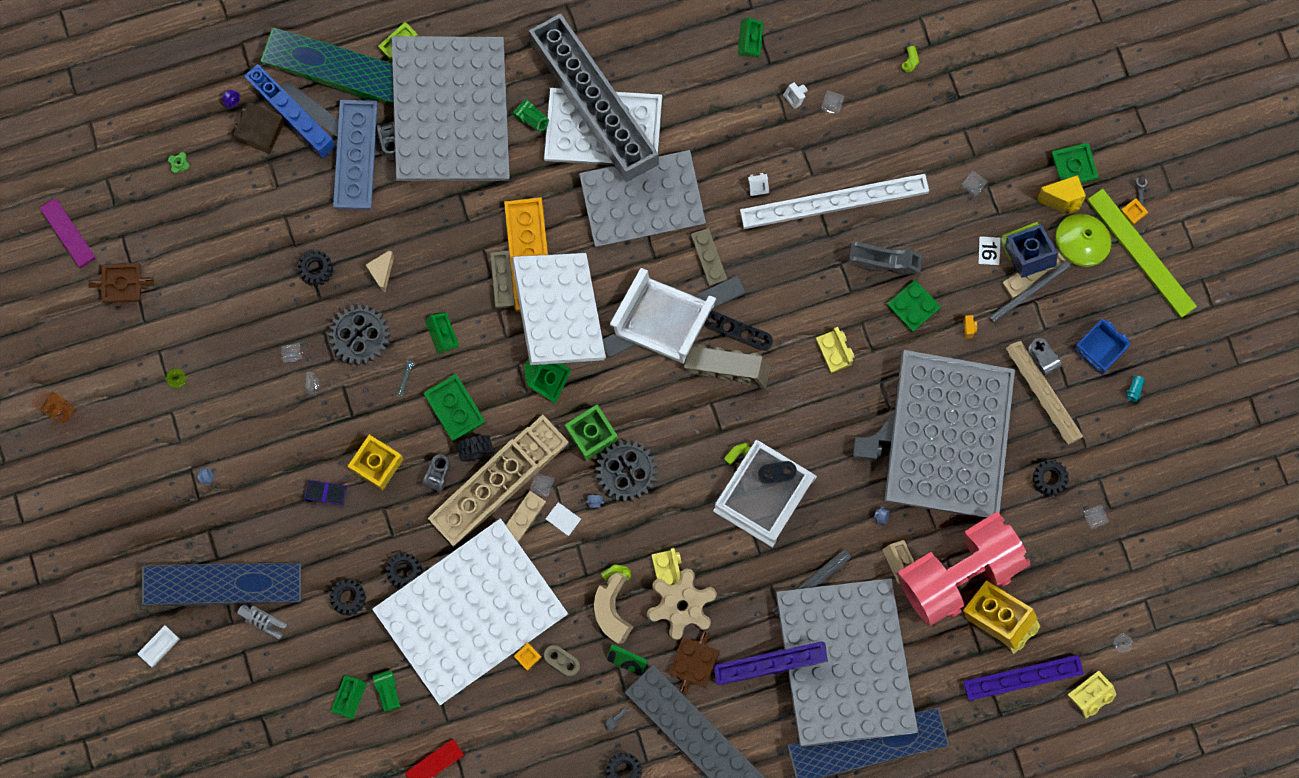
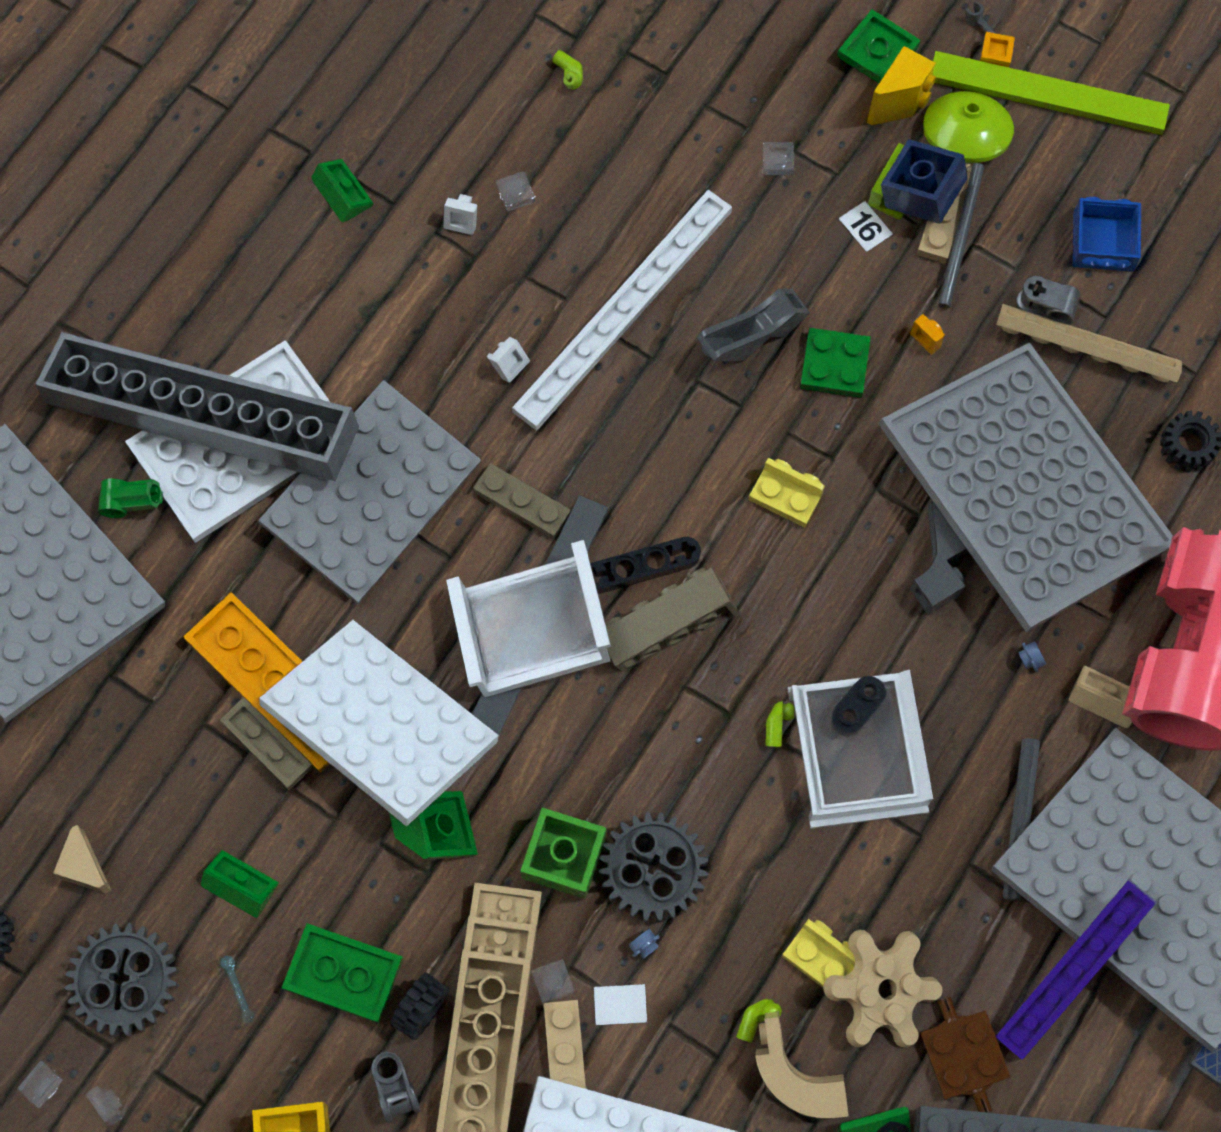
camera: 45 degrees left, 5 degrees down
teal pin [1126,376,1146,402] -> none

